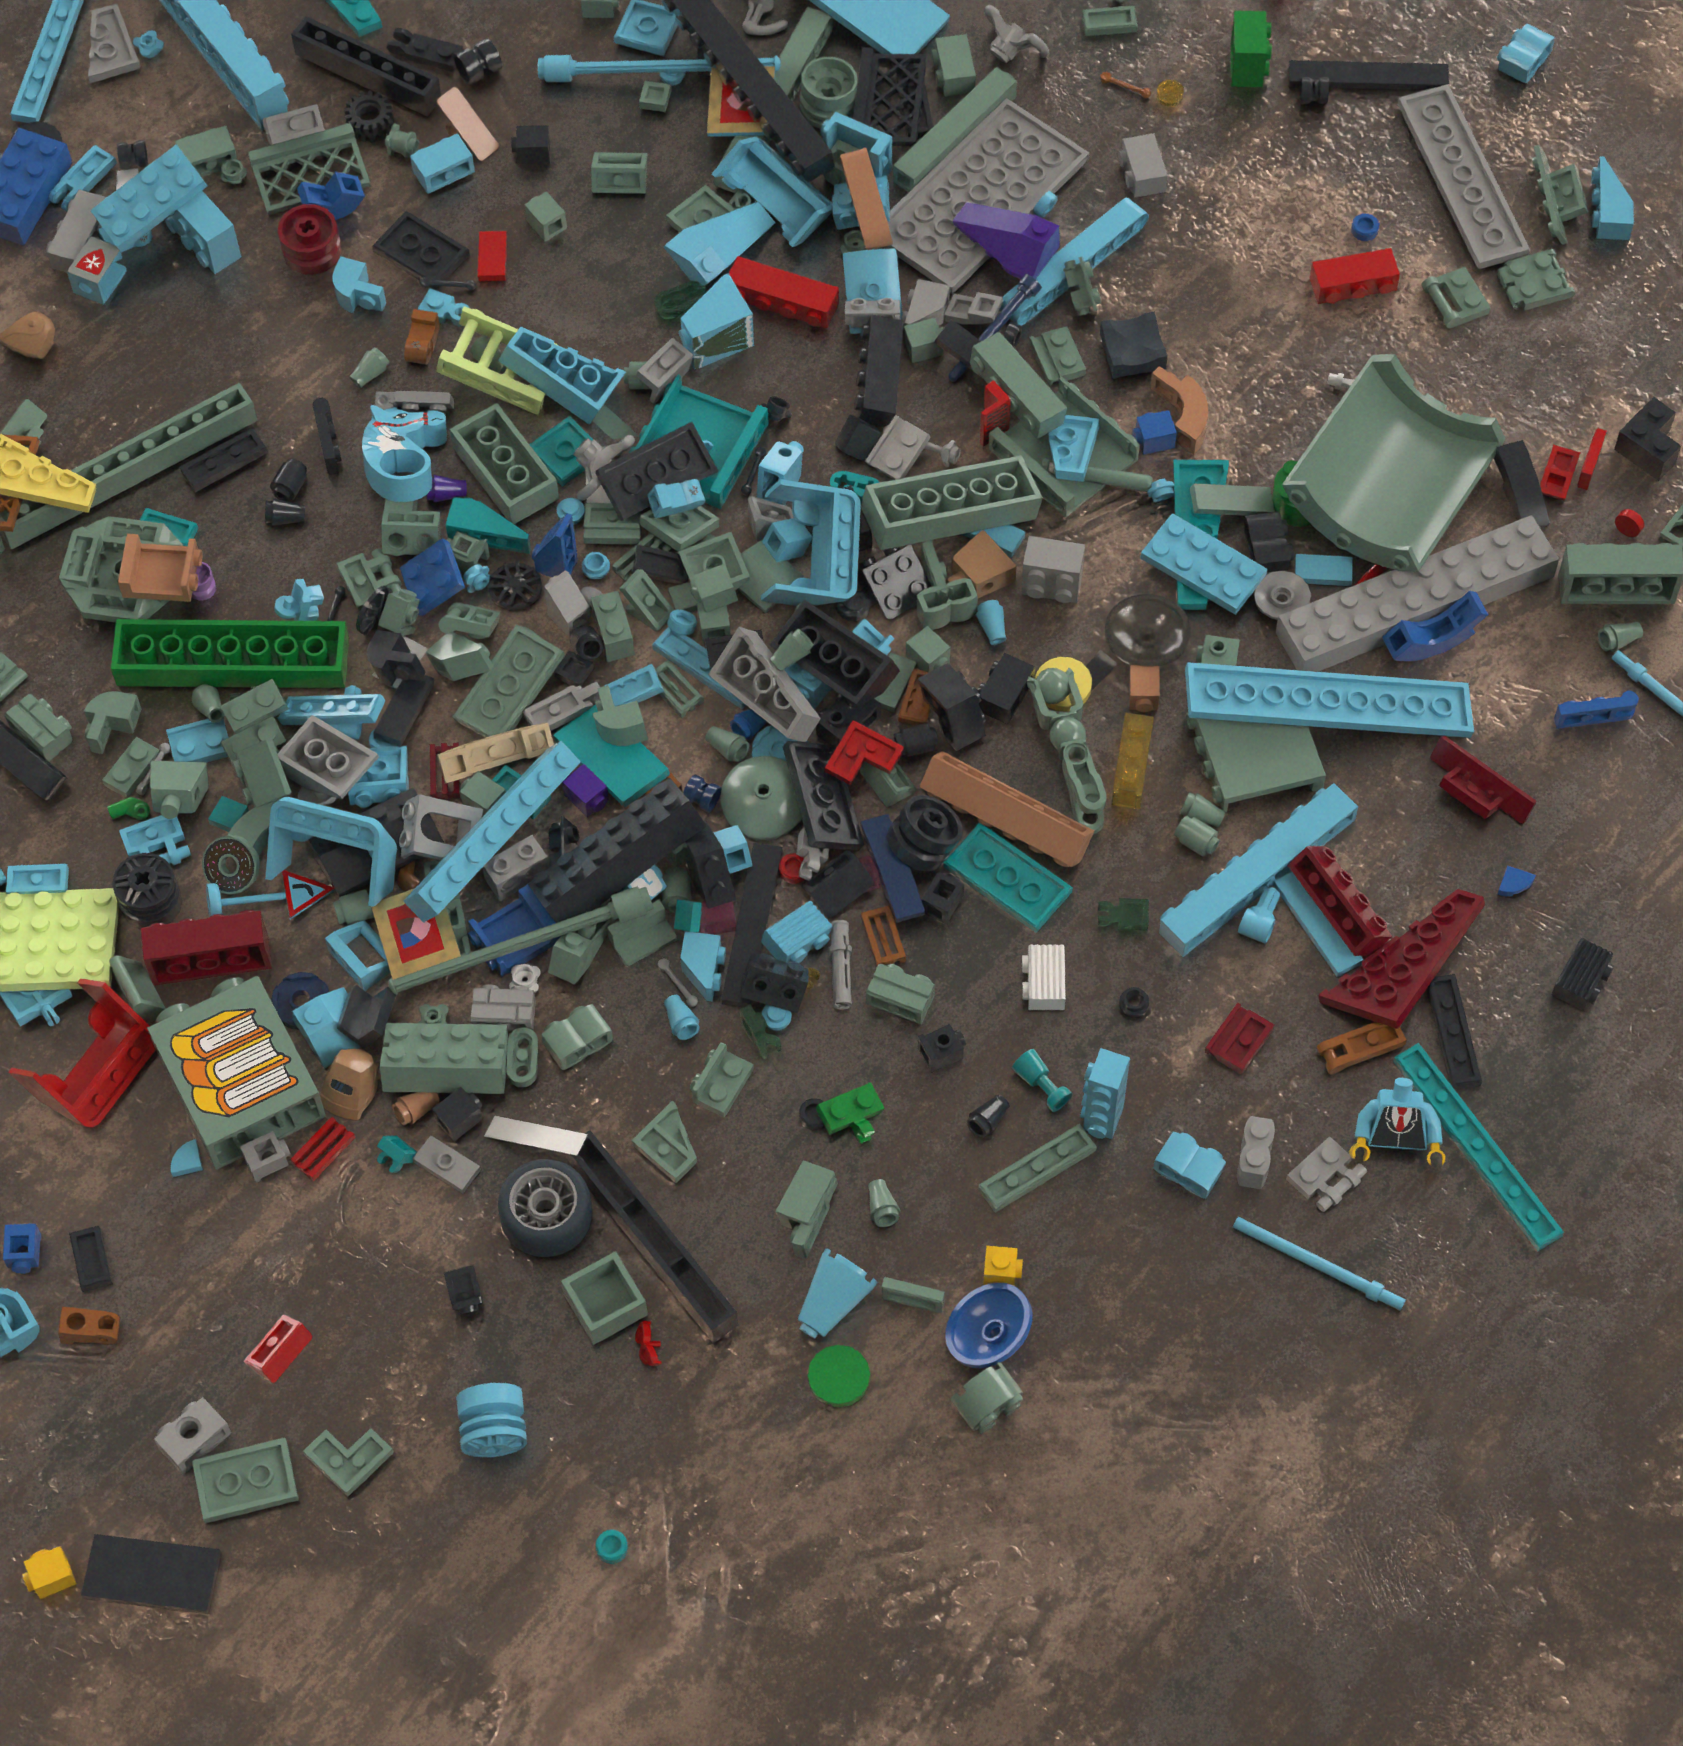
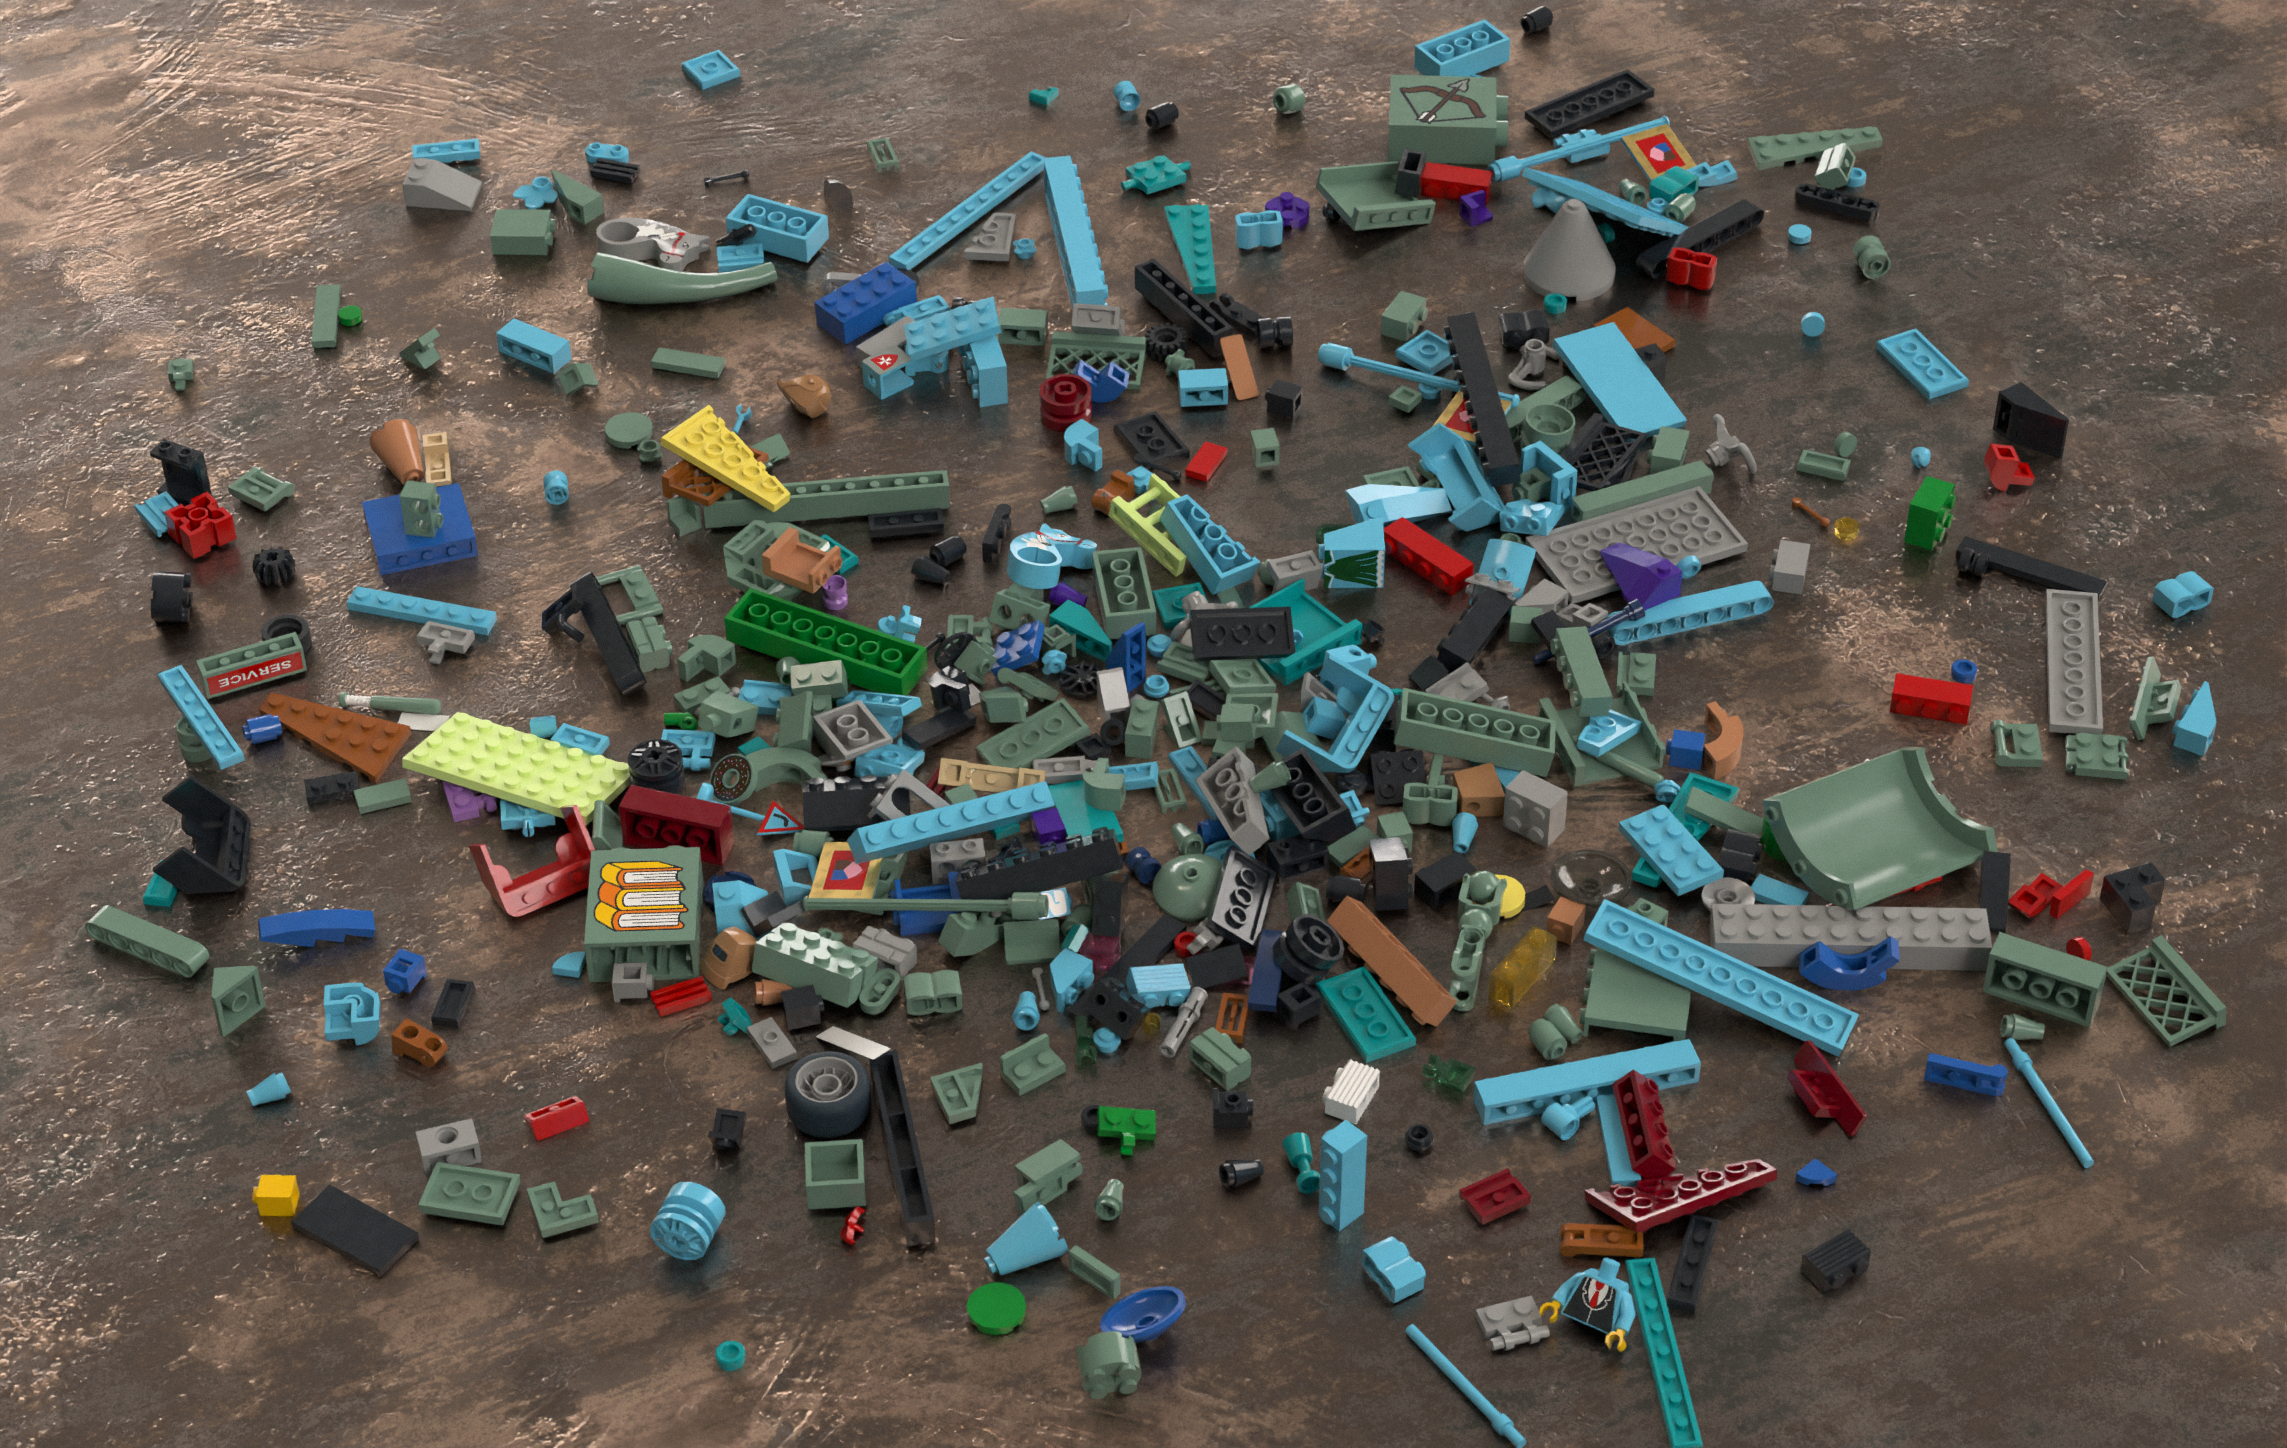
camera: 25 degrees right, 20 degrees down
sand green plate [220,159,247,184] -> none
medium azure windscreen [265,797,397,907] -> none
light grey hinge [375,391,454,413] -> none
white plate [509,964,541,993] -> none
sand green tile [591,152,648,193] -> none
medium azure leg [647,479,705,519] -> none
medium azure tile [667,610,697,635] -> none
medium azure brick [714,825,753,873] -> none
red plate [825,720,904,785] -> none
nougat beam [840,148,893,250] -> none
sand green tile [978,1123,1097,1213] -> none
red panel [980,380,1011,447] -> none
yellow brick [983,1246,1023,1286] -> none
sand green hinge [1063,257,1102,316] -> none
black brick [1100,312,1168,378] -> none
light grey brick [1237,1116,1275,1189] -> none

